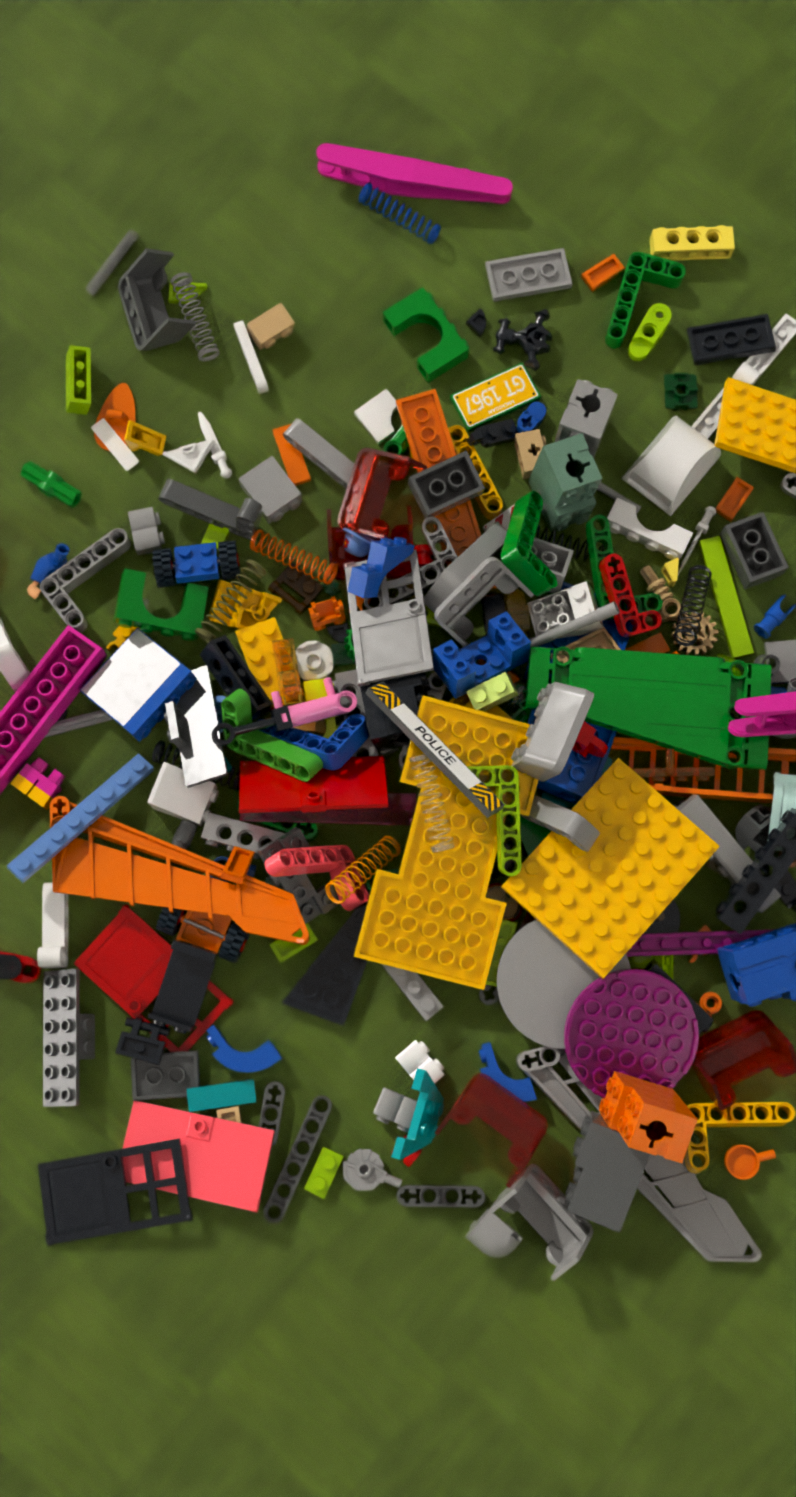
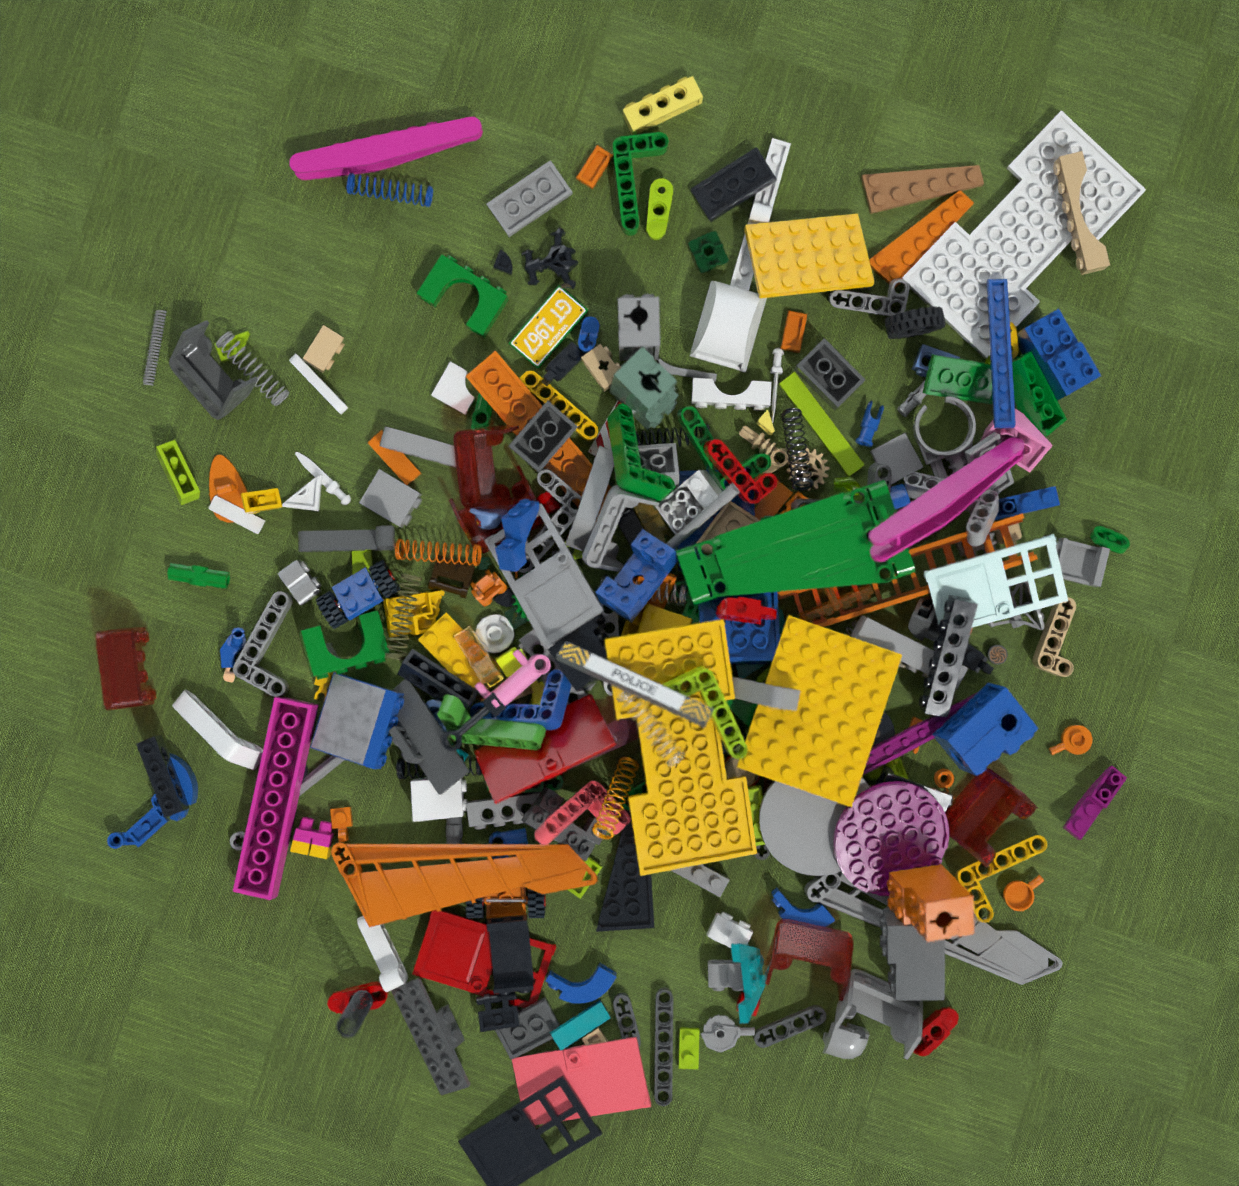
camera: 25 degrees left, 10 degrees up
medium blue plate [7,753,154,883] -> none
orange tile [221,846,255,885] -> none
yellowish green brick [466,672,519,712] -> none
light grey windscreen [511,682,594,782] -> none
none -> orange plate [330,806,353,842]
none -> red piece [913,1007,959,1056]

